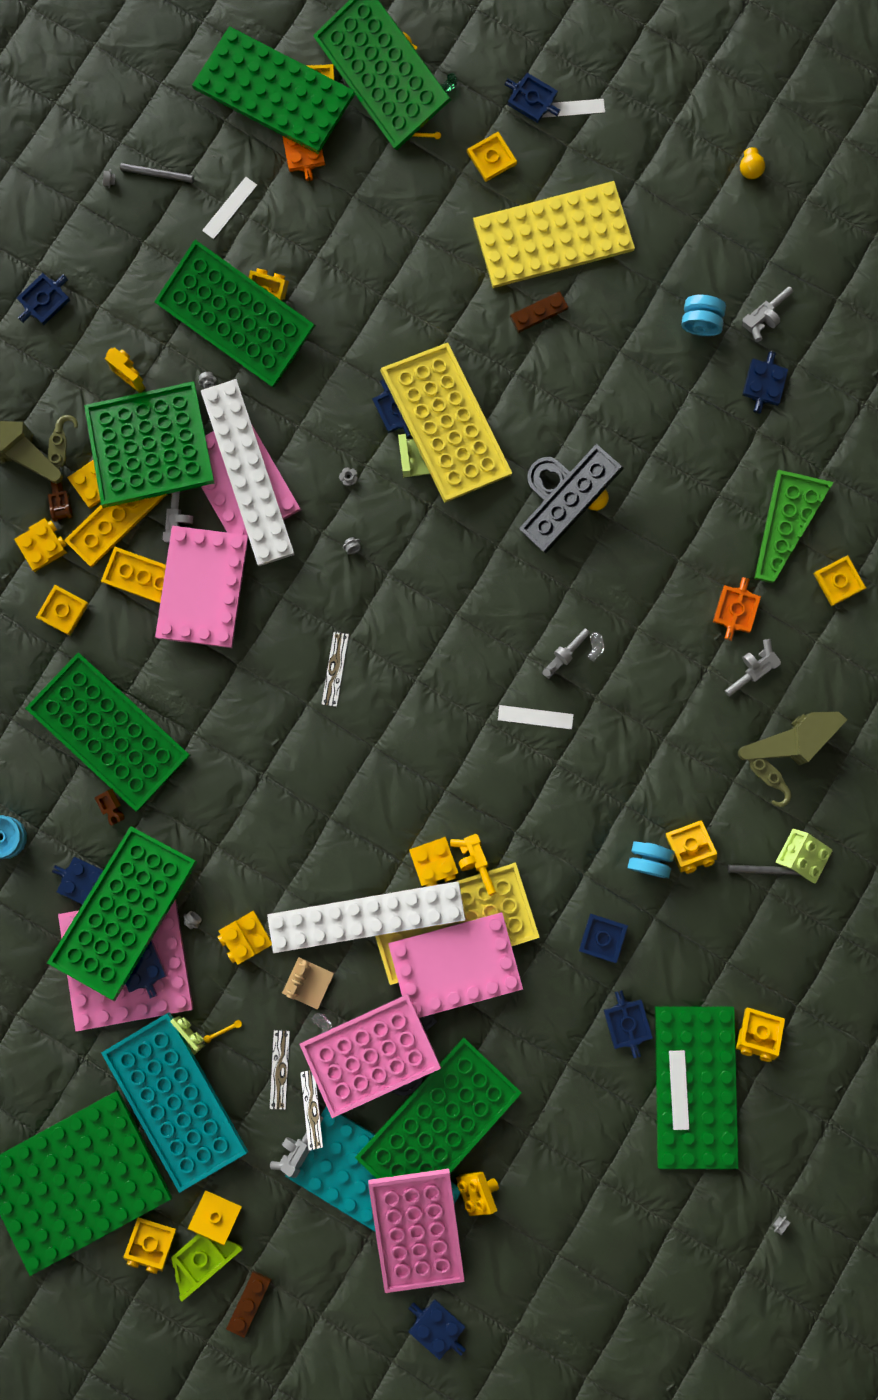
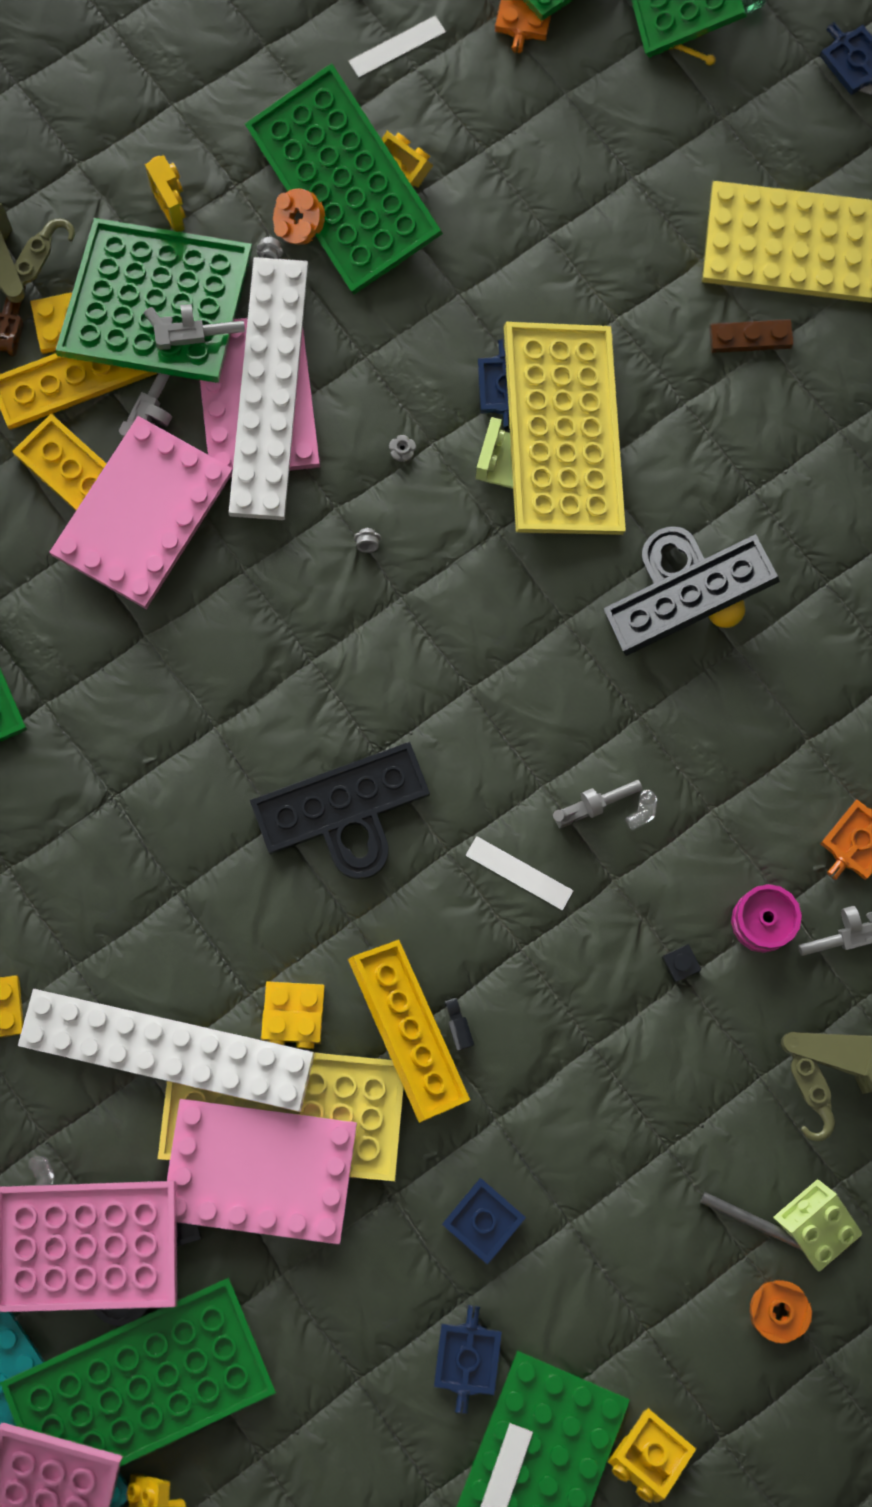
camera: 20 degrees right, 5 degrees down
dark blue plate [16,273,70,325] -> none
tan hinge [282,957,334,1010] -> none
sticker [322,632,349,707] -> none
yellow piece [450,834,496,896] -> none
yellow plate [467,132,517,182] -> none
medium azure wheel [627,841,675,879] -> none
yellow plate [666,820,717,874] -> none
none -> light grey piece [144,304,245,350]
none -> black plate [250,742,430,880]
none -> orange plate [273,189,325,245]
none -> yellow plate [348,940,470,1123]
none -> black bar [445,998,474,1051]
none -> black plate [662,944,702,983]
none -> dark pink wheel [731,884,802,953]
none -> orange plate [750,1280,812,1343]

